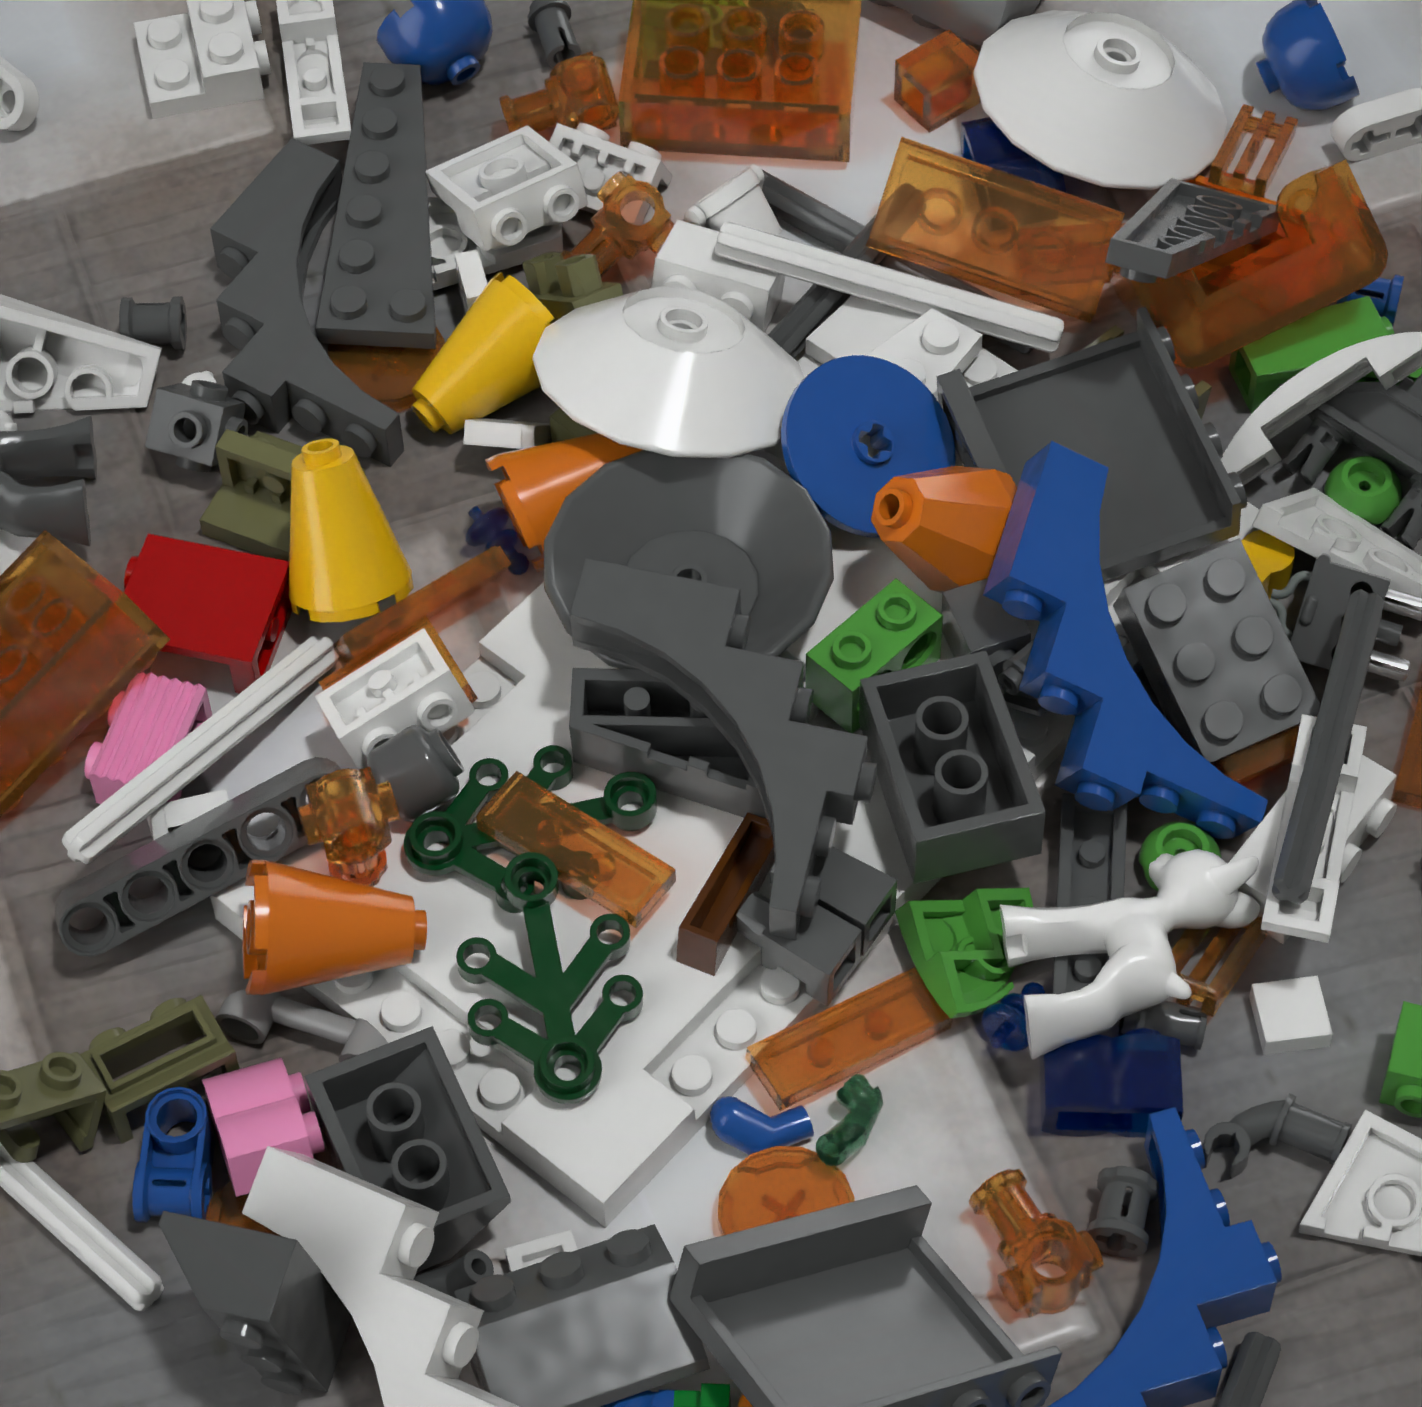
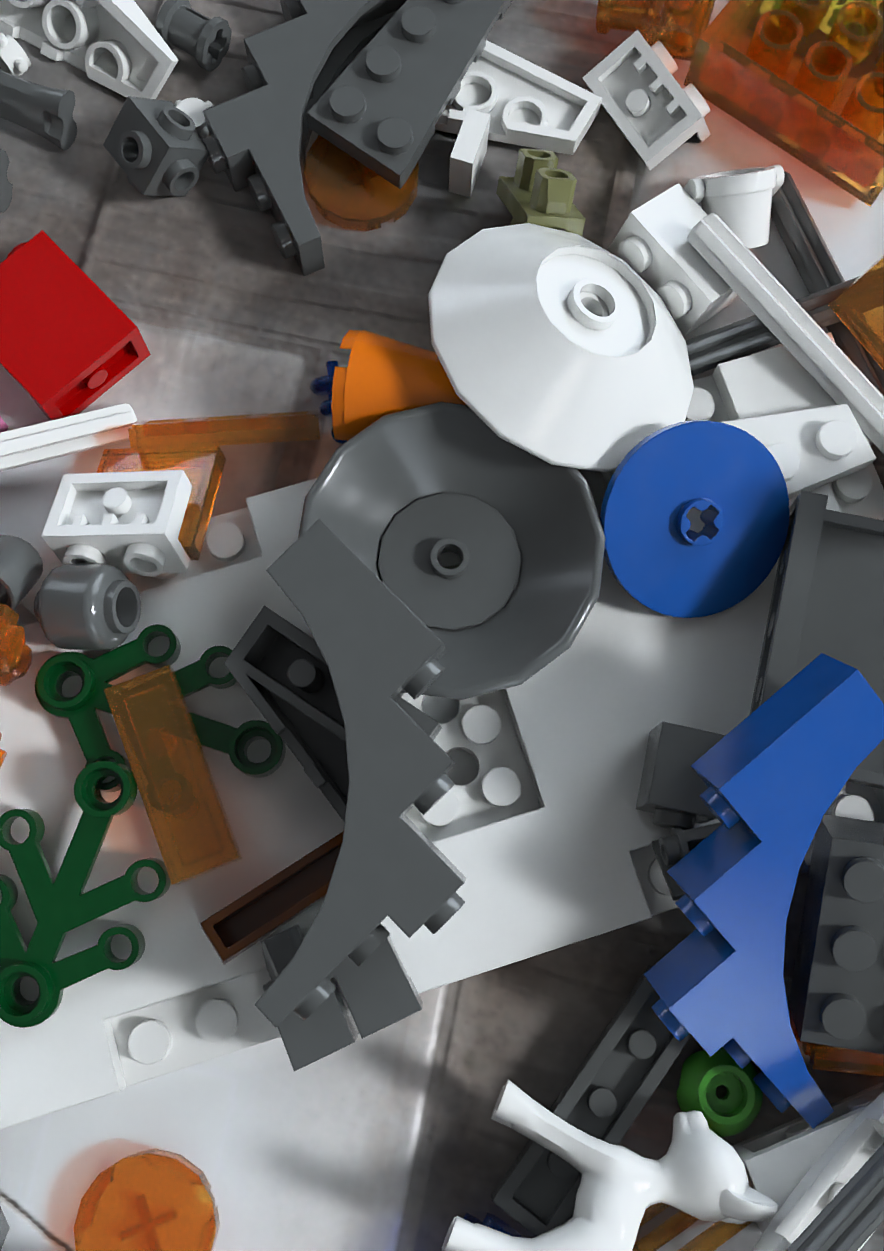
camera: 25 degrees right, 20 degrees up
olive bracket [199,429,366,561] -> none
yellow cone [289,438,414,623] -> none
yellow cone [411,272,555,434] -> none
white plate [425,125,589,252] -> none
white tile [463,418,552,449] -> none
clear orange connector [562,171,674,278] -> none
blue arm [710,1096,814,1158] -> none
clear orange tile [745,967,953,1111] -> none
bright green brick [805,578,943,733] -> none
clear green arm [815,1074,884,1166] -> none
dark grey brick [859,651,1046,884] -> none
orange cone [871,466,1017,593] -> none
bright green brick [895,888,1033,1019] -> none
clear blue hair [982,982,1046,1052] -> none

